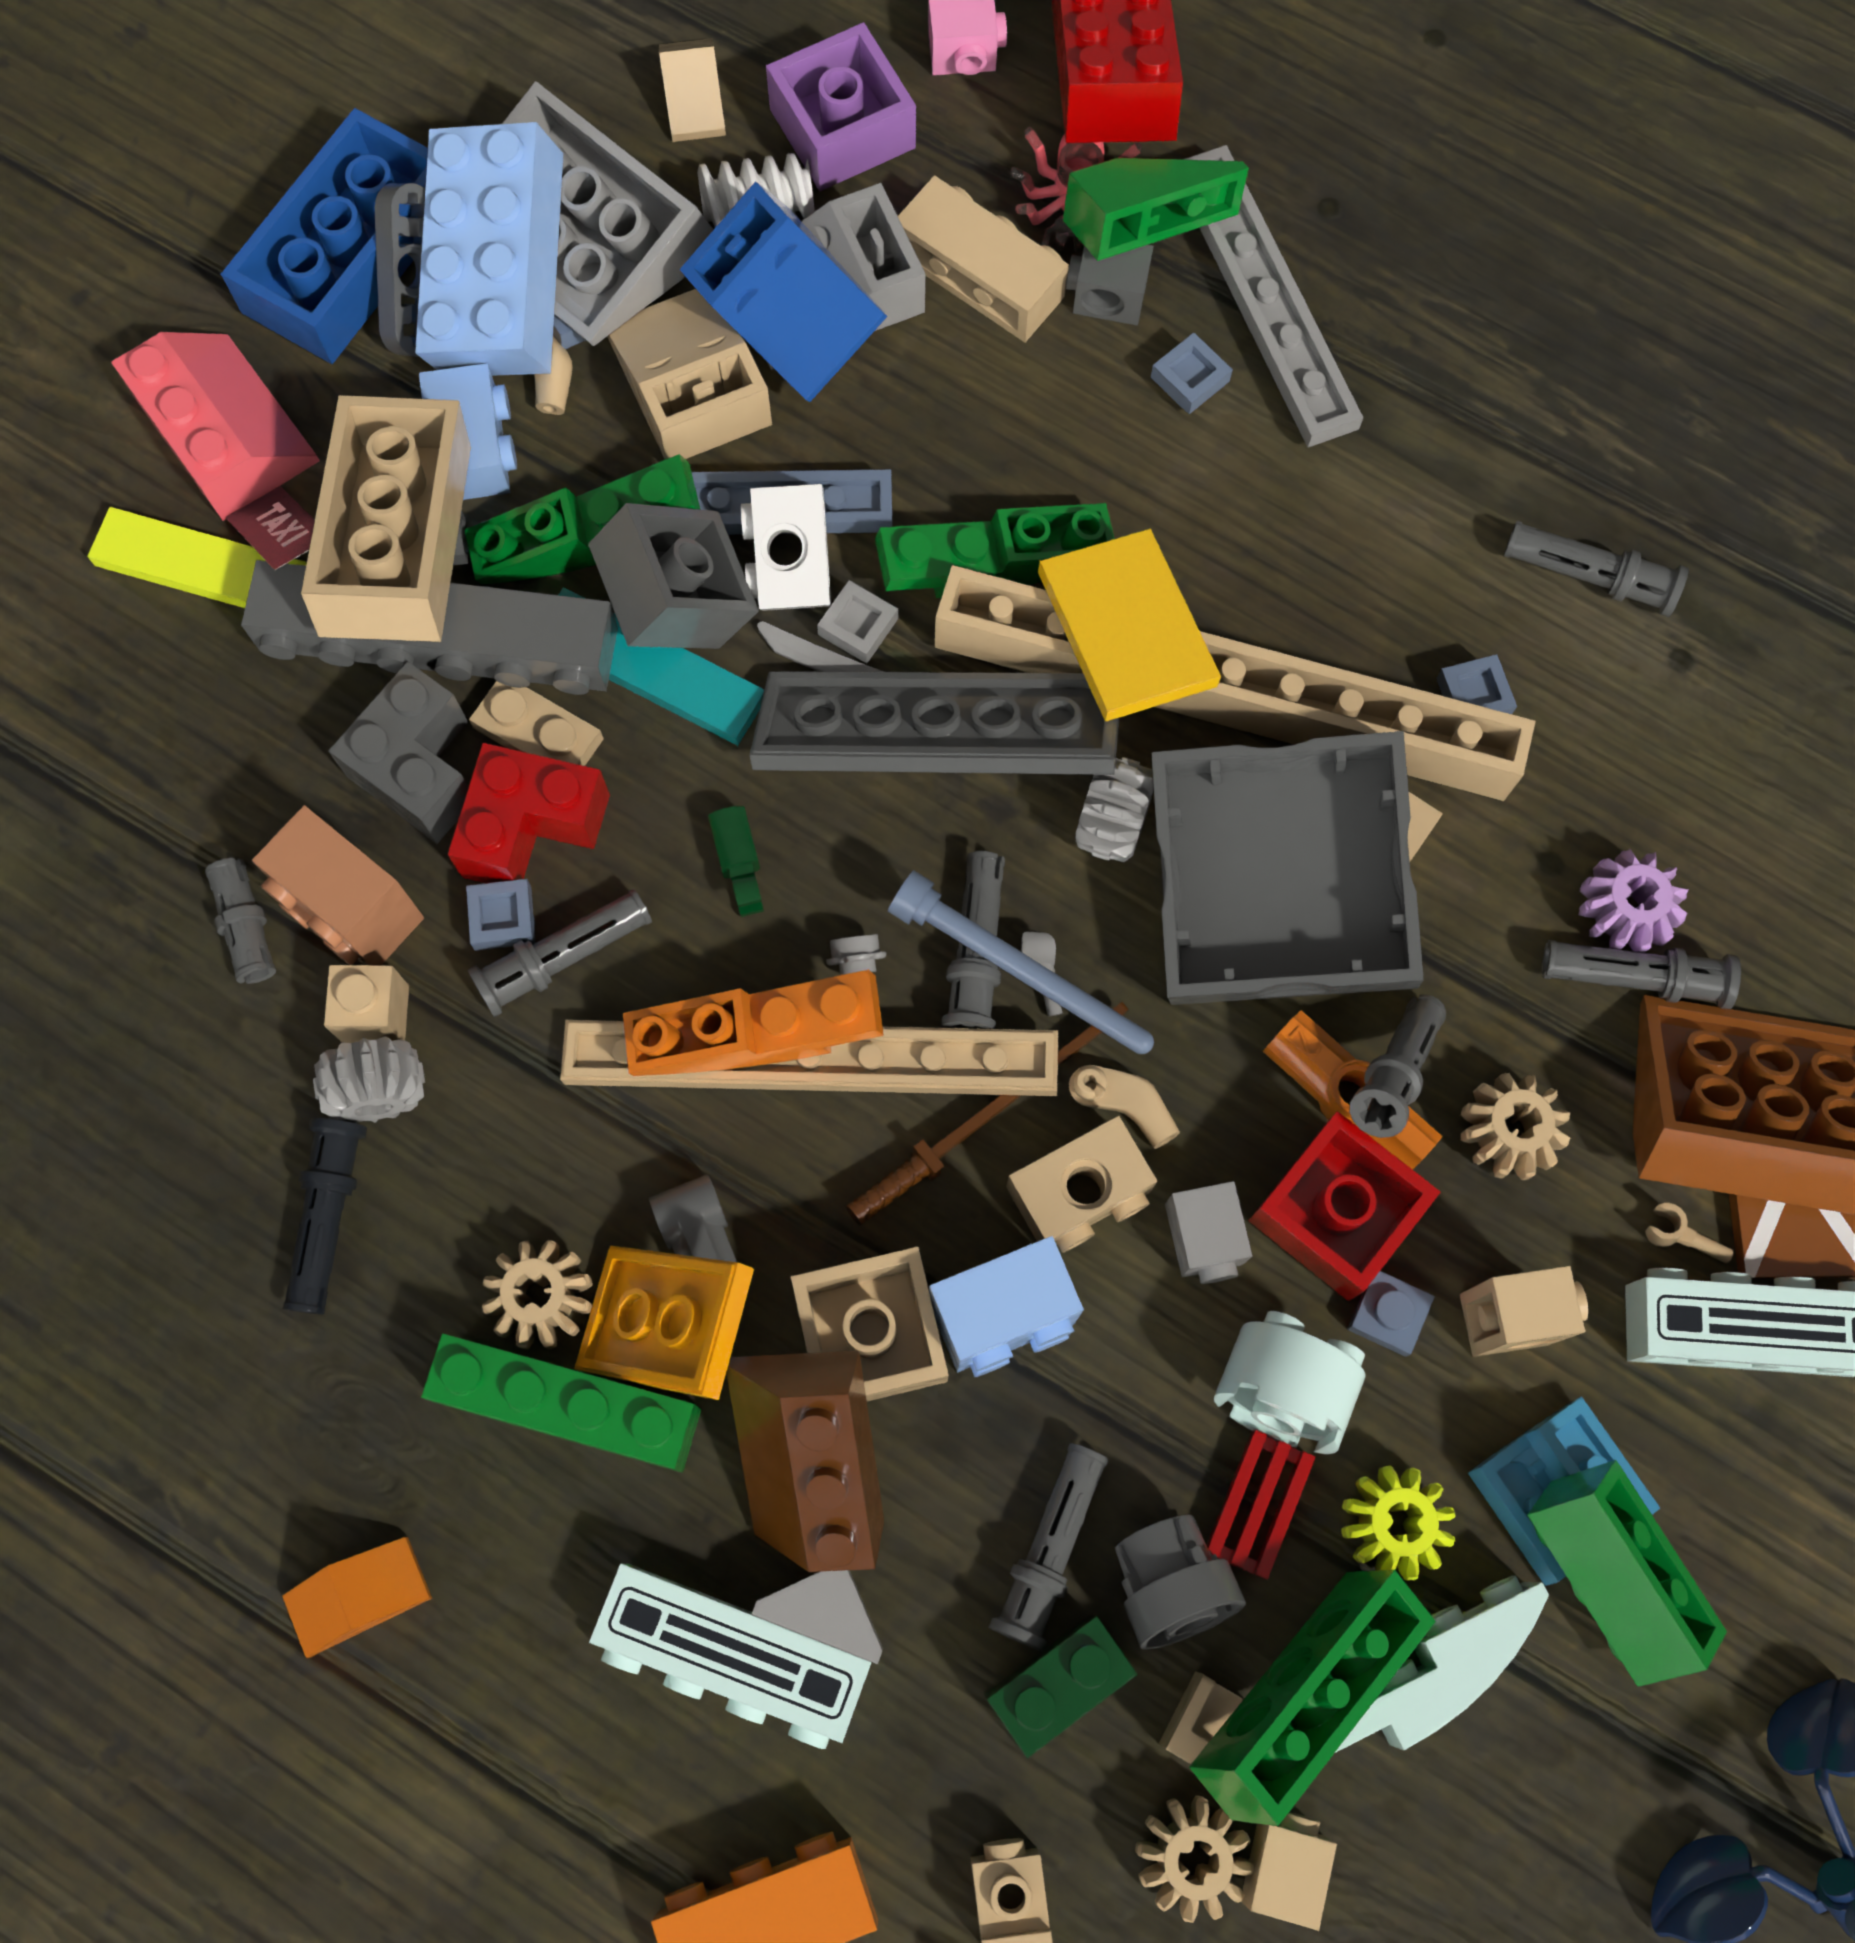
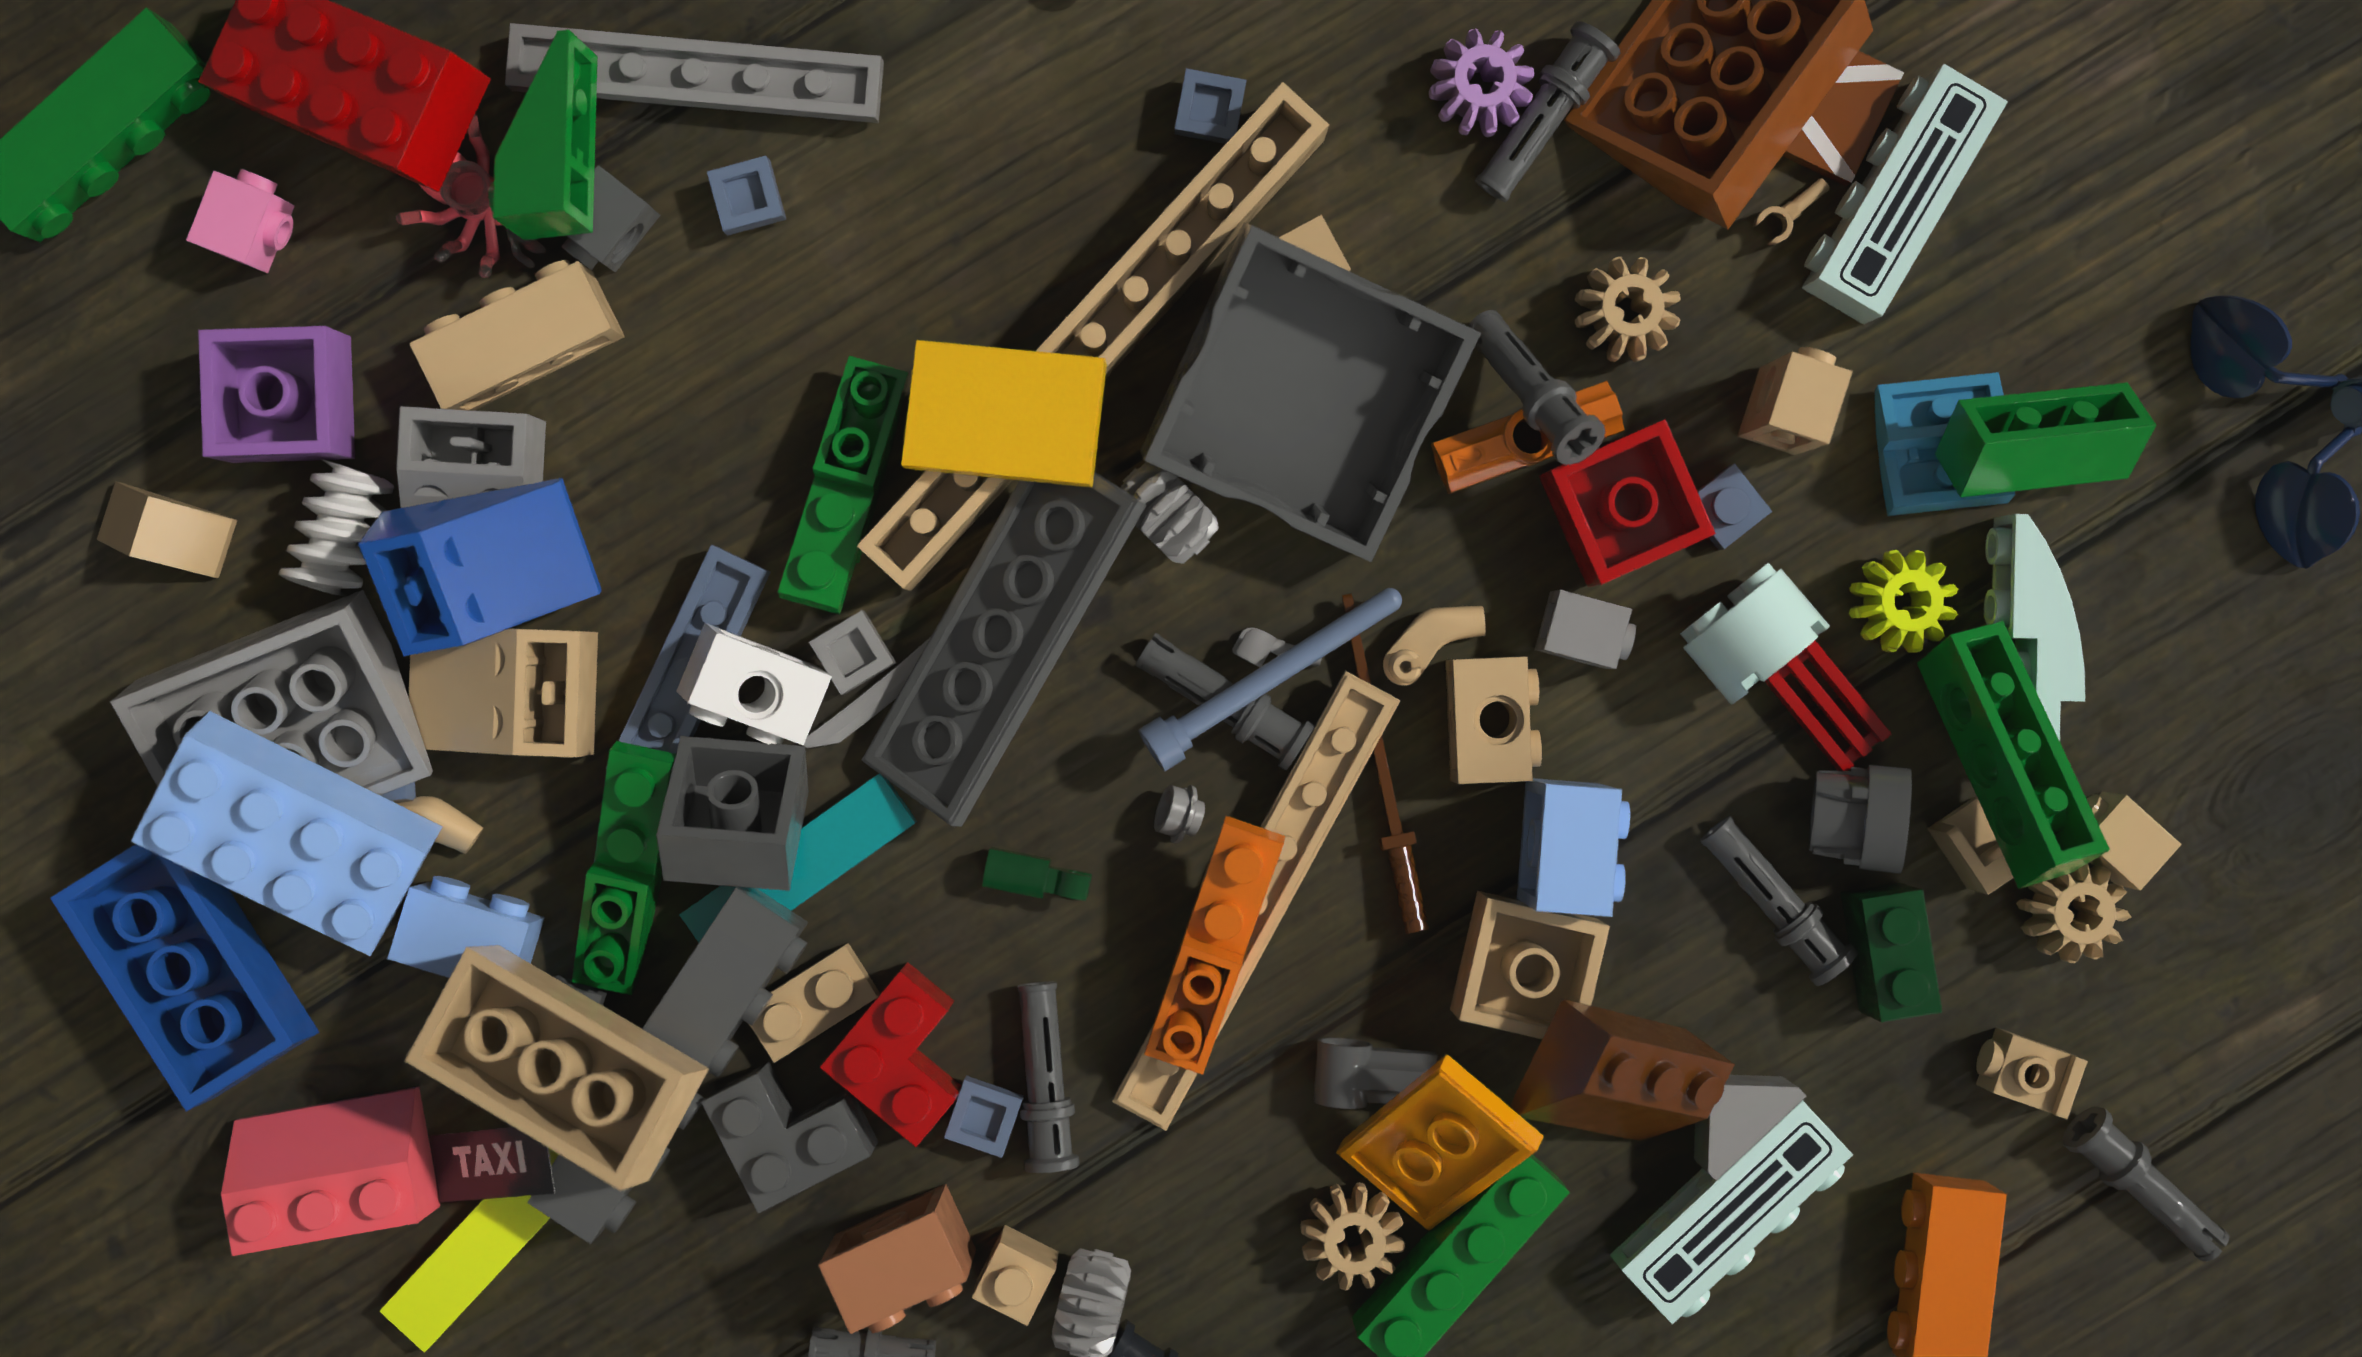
camera: 65 degrees left, 15 degrees up
dark grey beam [375,183,426,357] -> none

